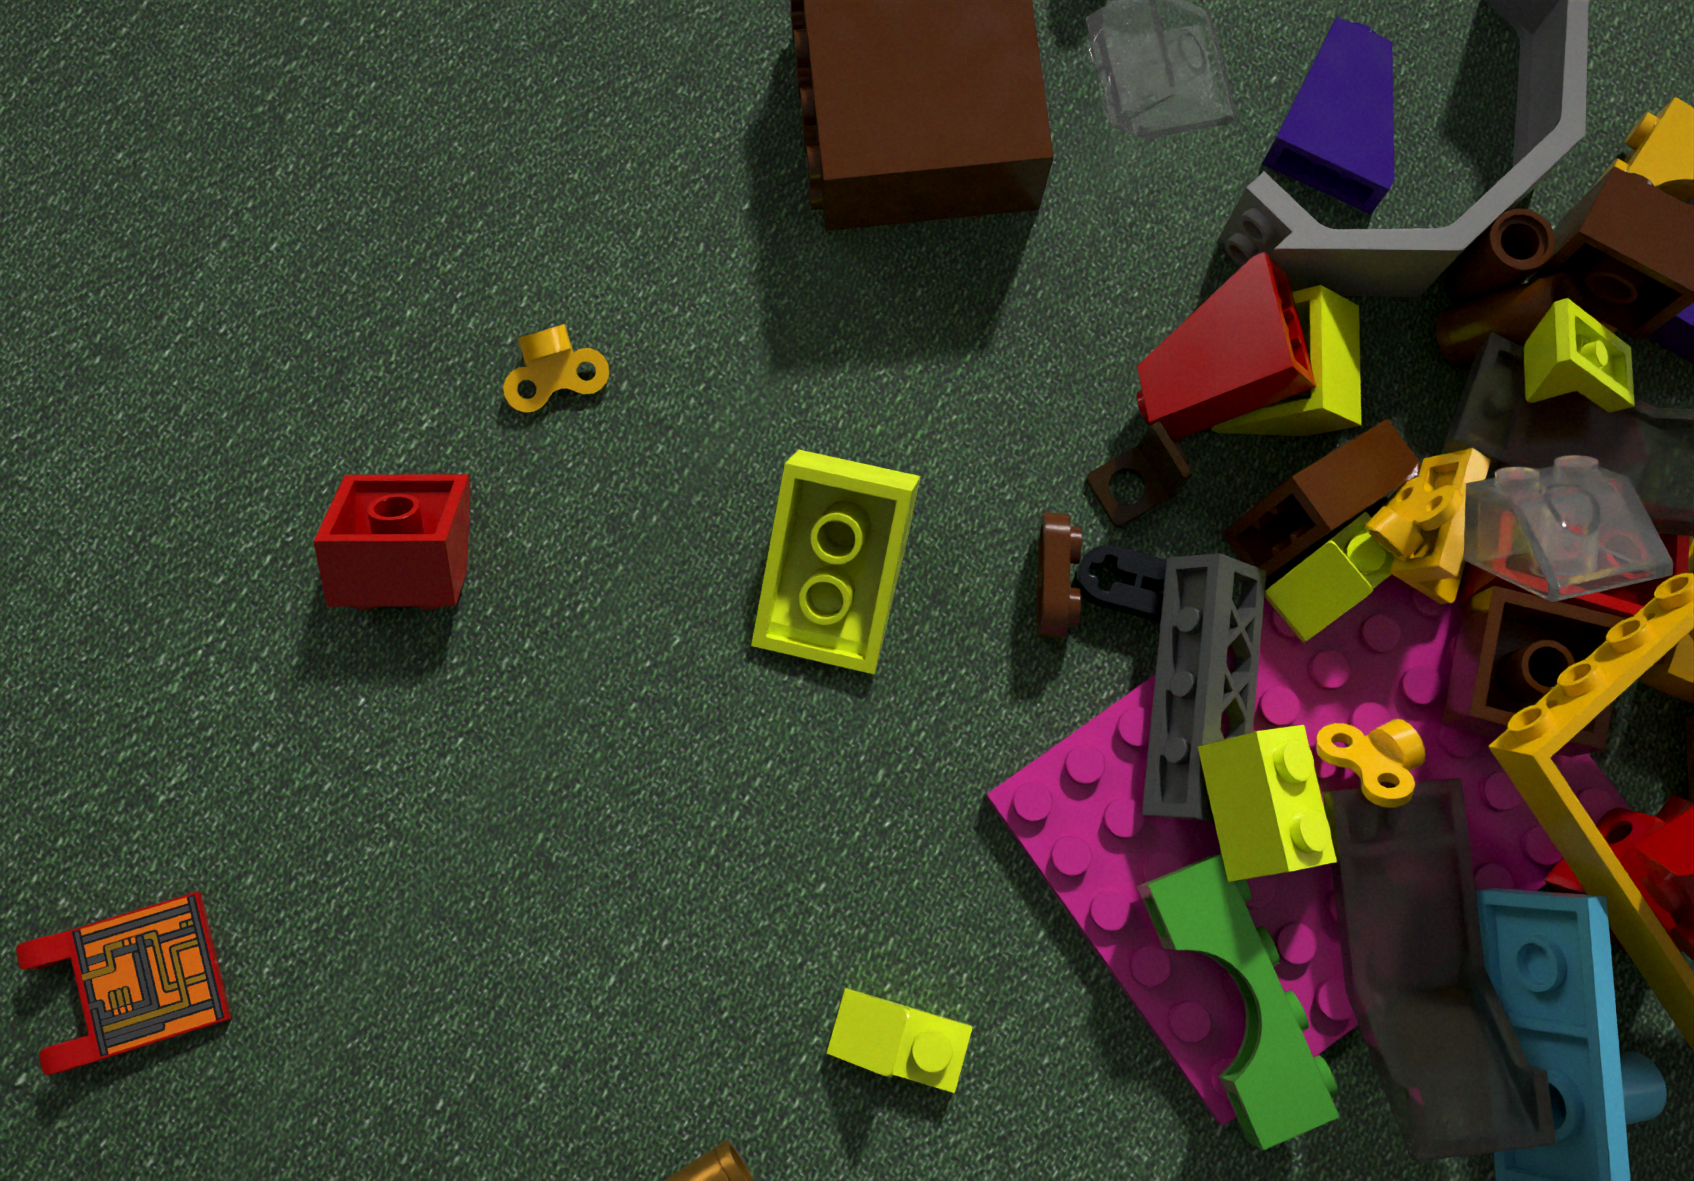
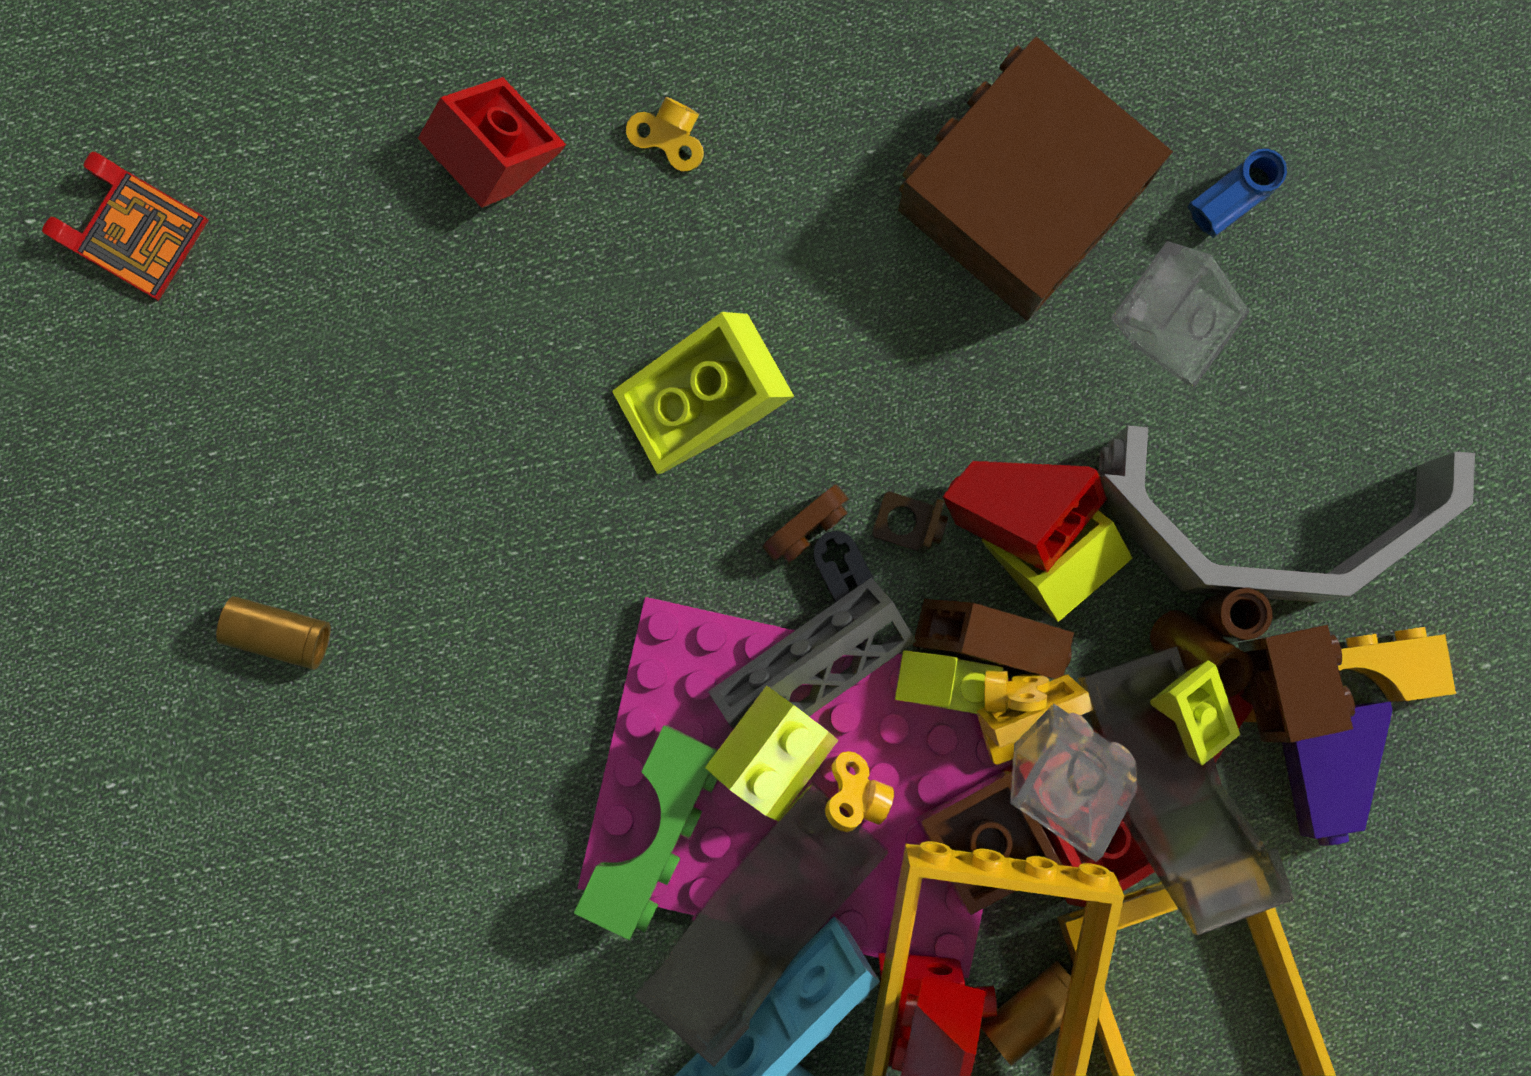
camera: 50 degrees right, 5 degrees up
neon yellow slope [826,988,973,1093] -> none
dark purple slope [1262,16,1394,215] -> none

